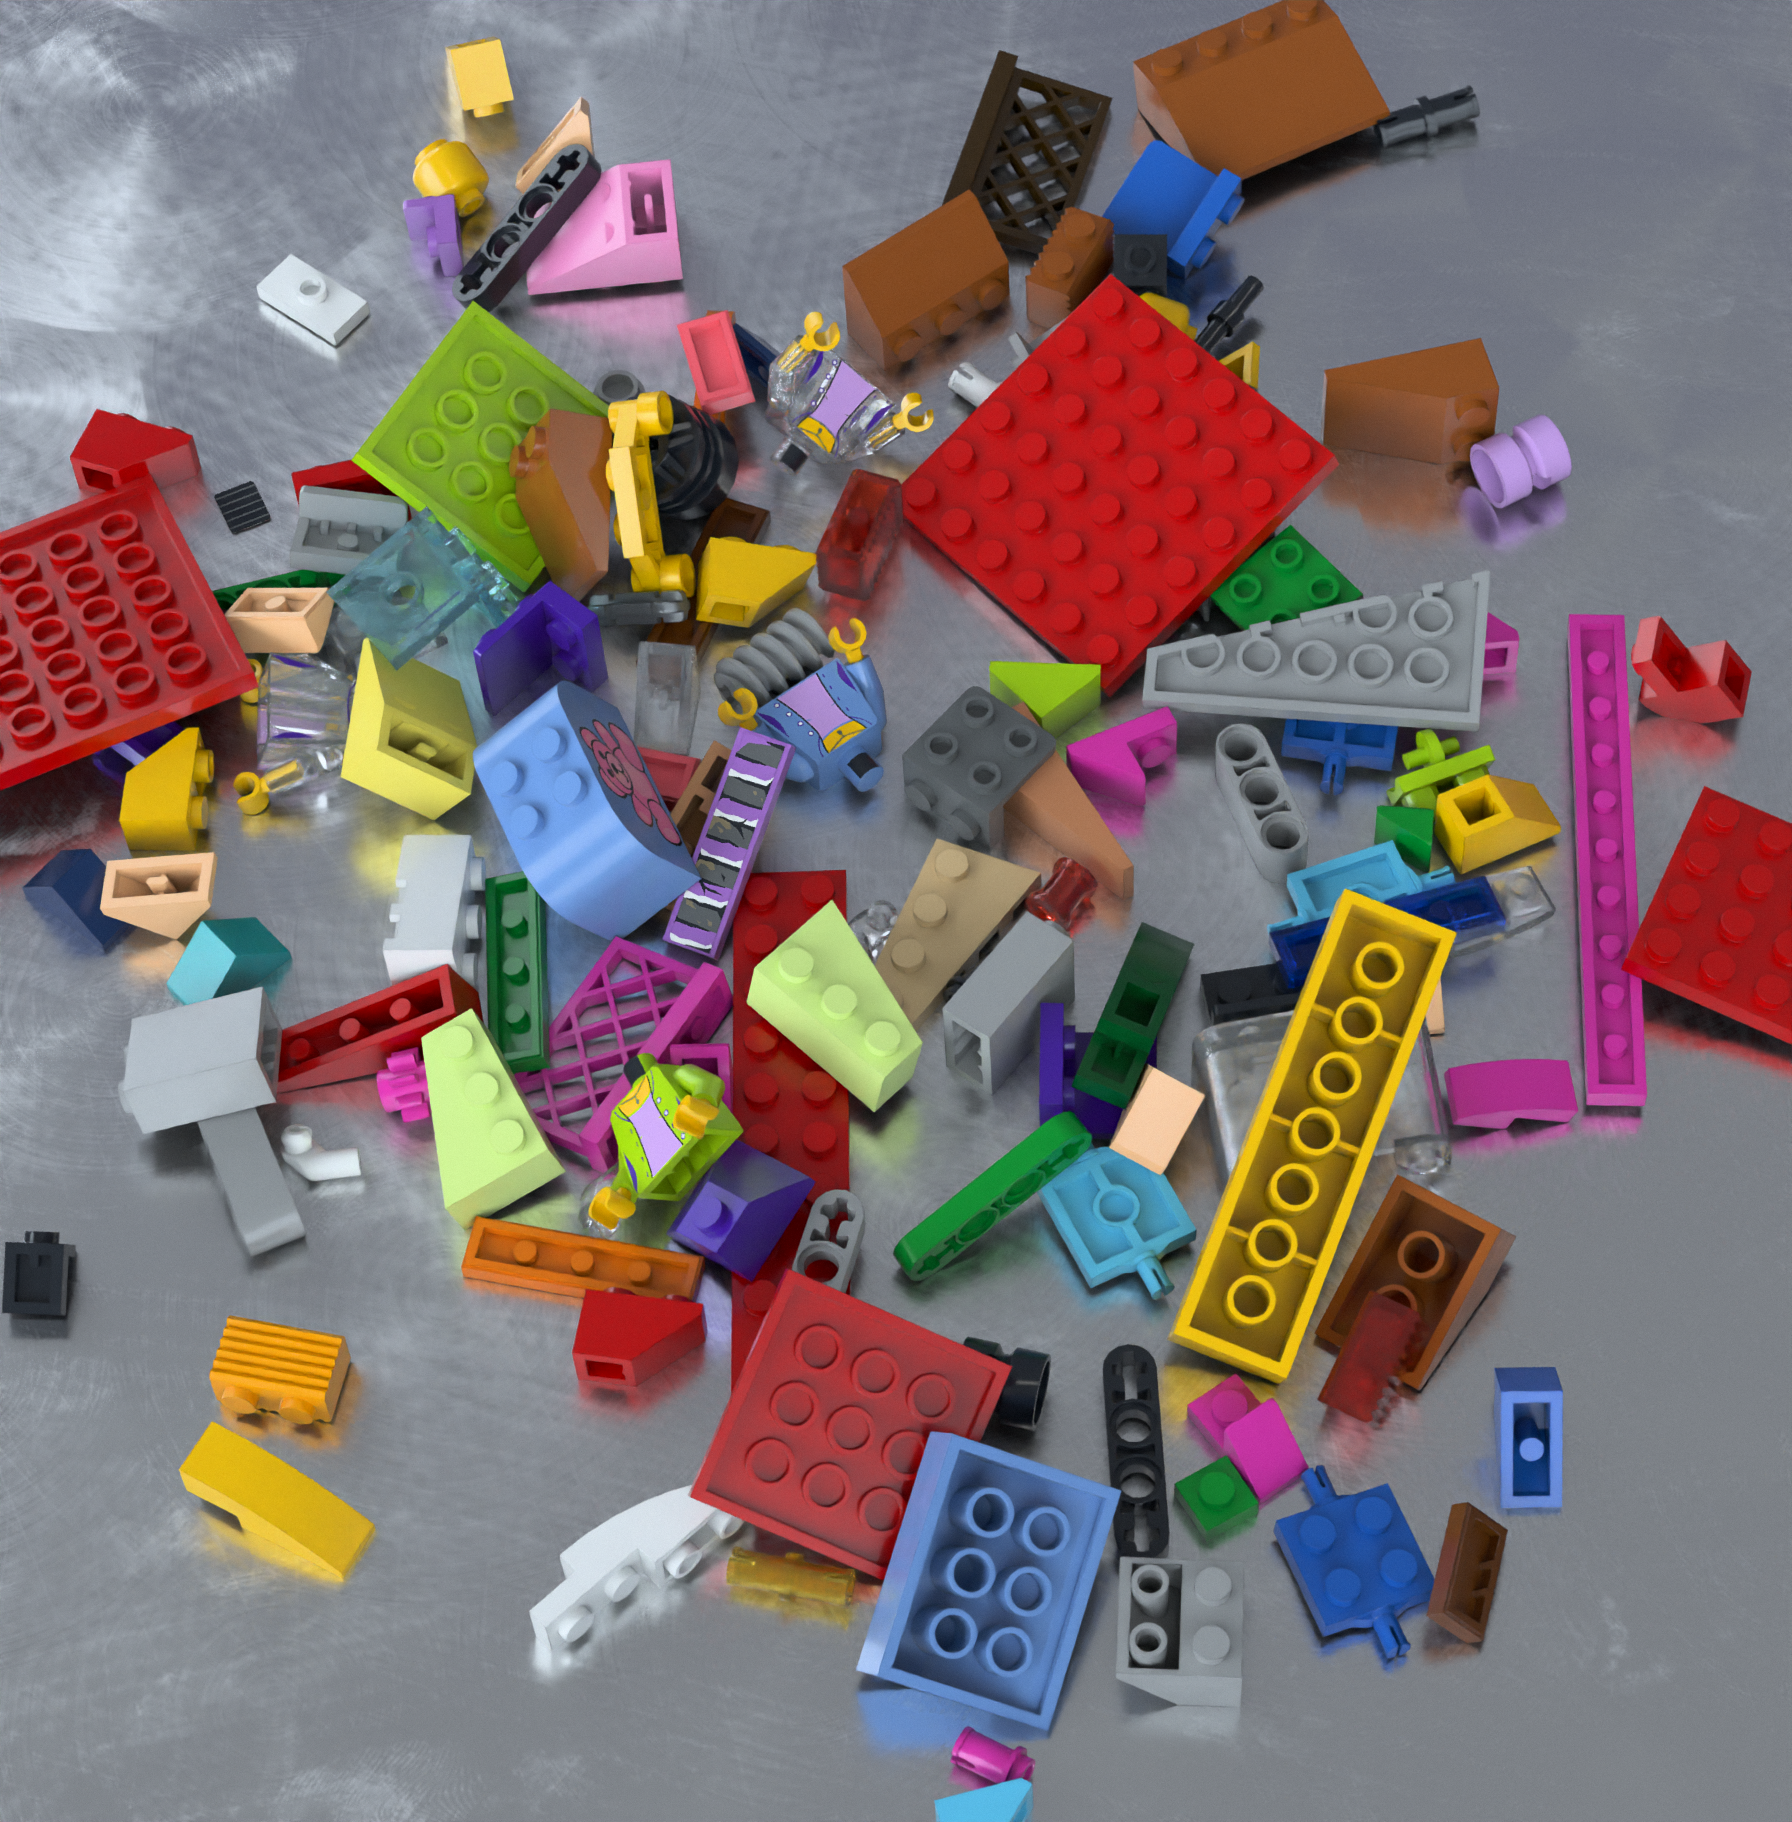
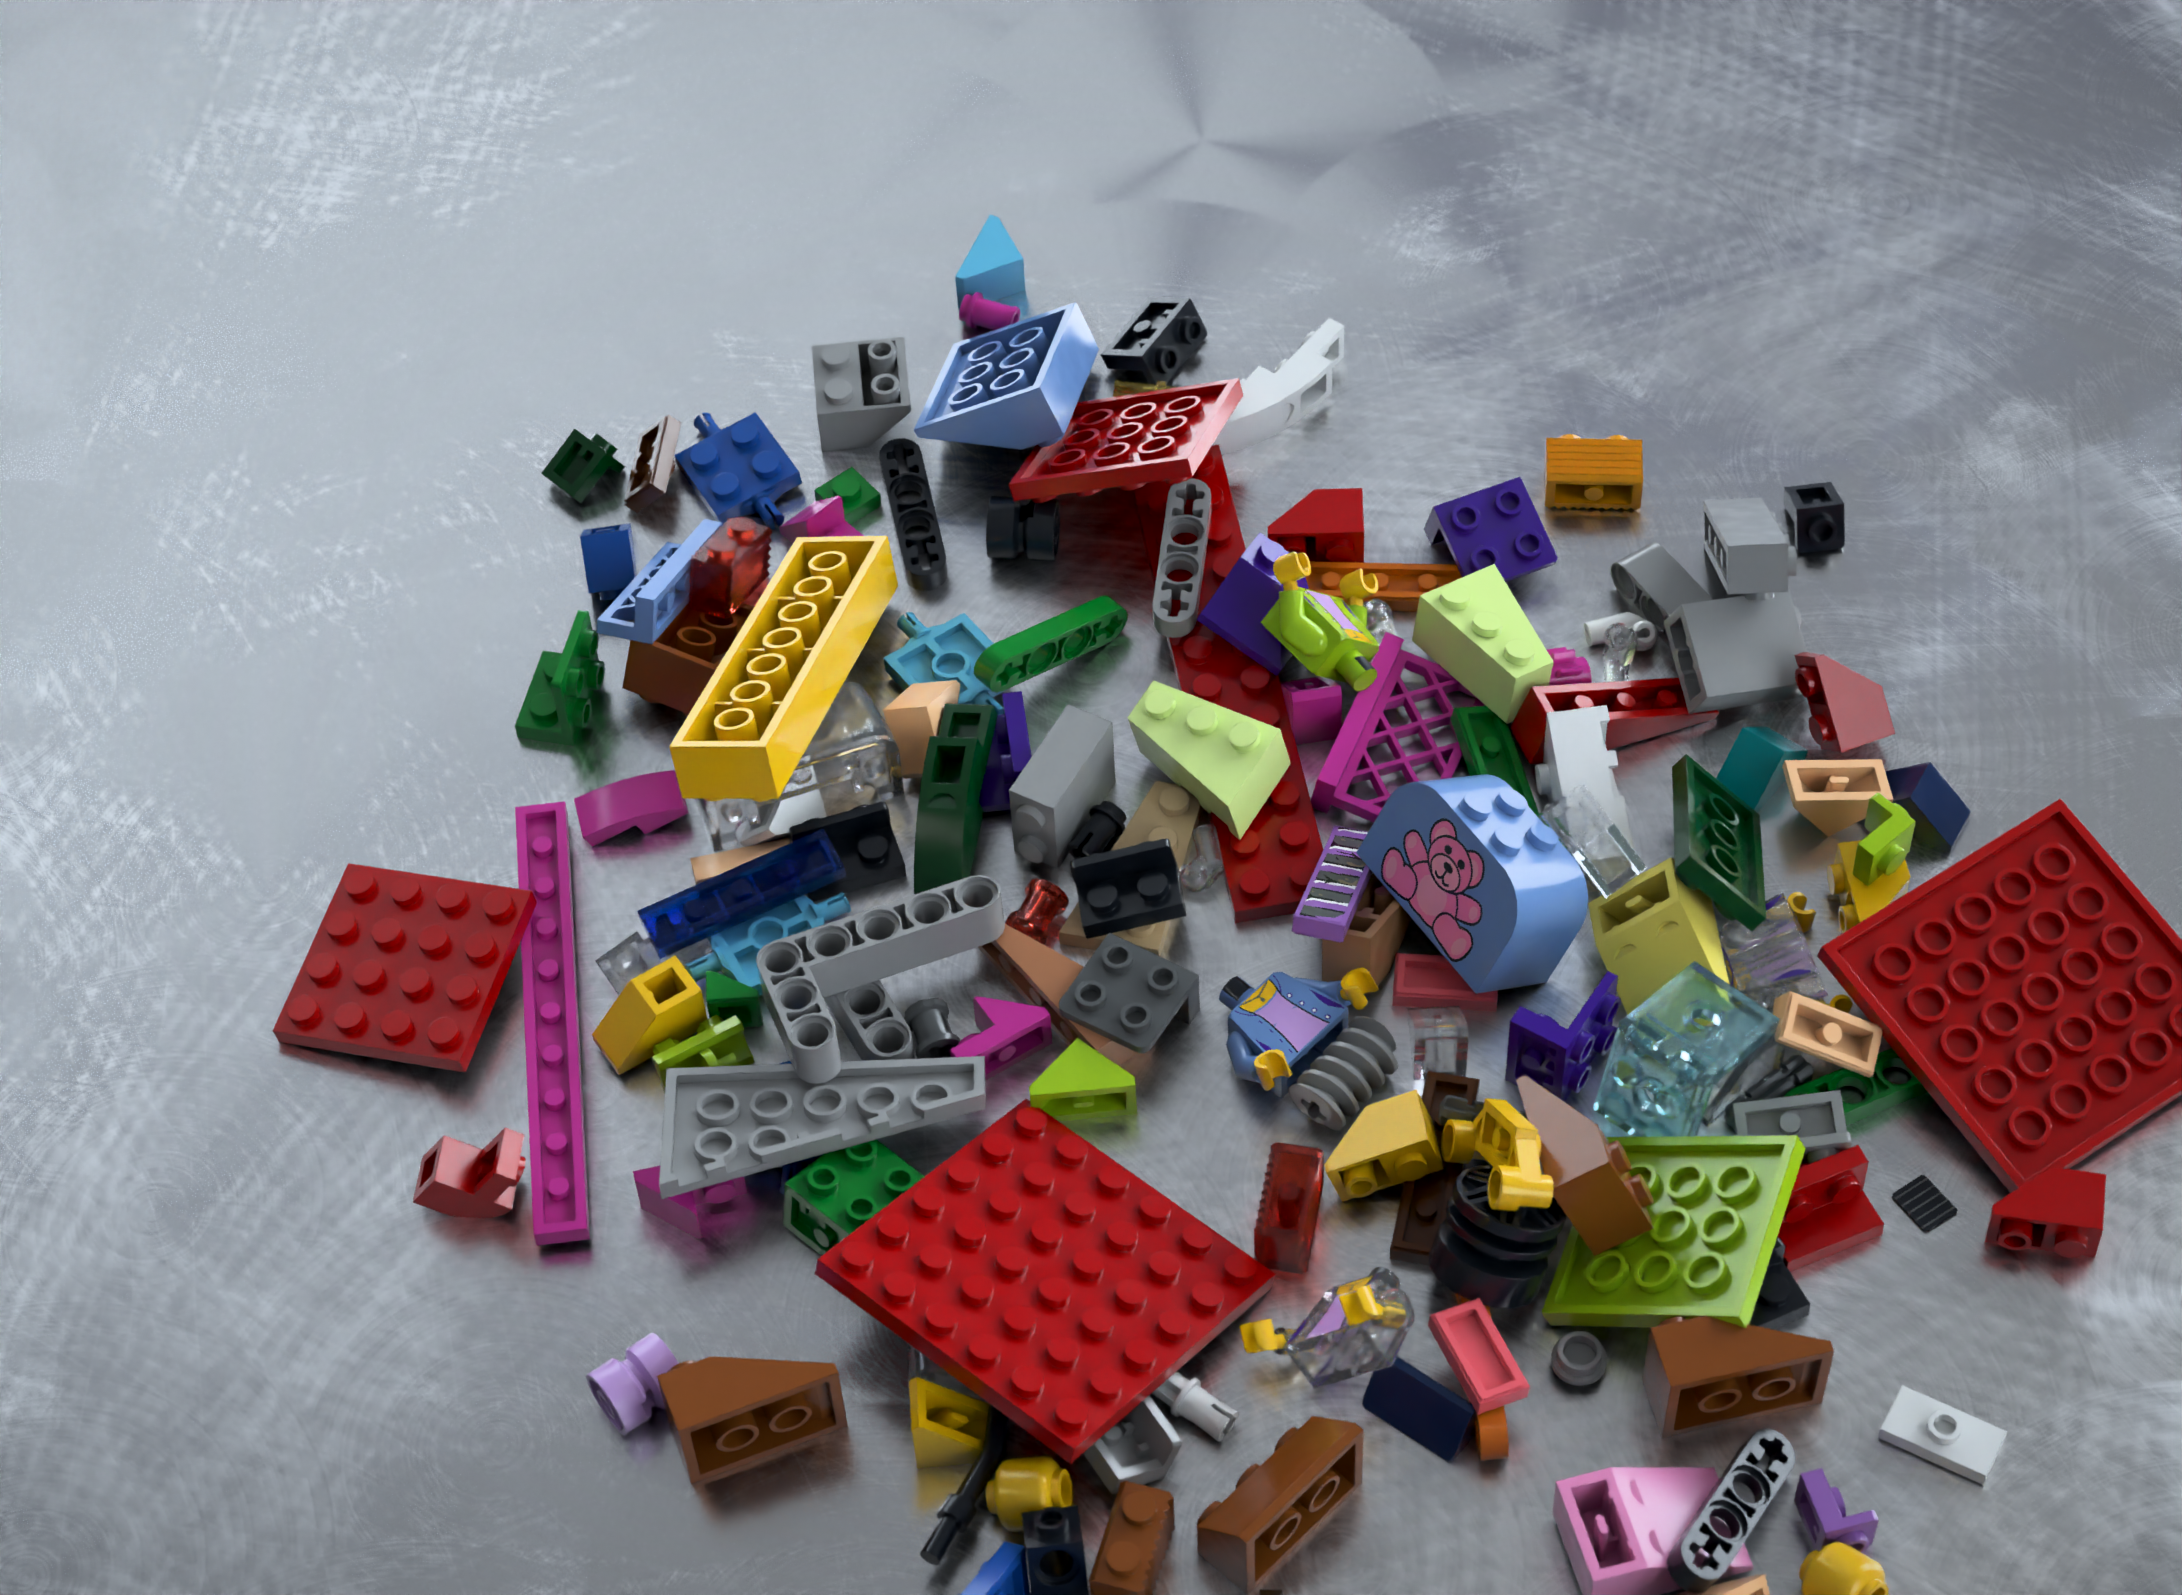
camera: 170 degrees right, 5 degrees down
yellow slope [179,1421,375,1578] -> none
none -> green bracket [515,610,605,746]
none -> dark green bracket [541,429,625,503]
none -> medium blue fence [597,519,722,644]
none -> light grey beam [756,875,1005,1084]
none -> dark grey bush [904,998,960,1059]
none -> black bracket [1070,839,1187,939]
none -> black bracket [1100,296,1208,390]
none -> dark purple bracket [1424,477,1558,582]
none -> clear slope [1537,784,1647,899]
none -> clear arm [1603,623,1638,682]
none -> dark orange slope [1642,1316,1834,1438]
none -> dark green plate [1672,754,1766,932]
none -> light grey brick [1704,498,1797,600]
none -> slope [1795,652,1895,753]
none -> lime bracket [1852,793,1916,886]

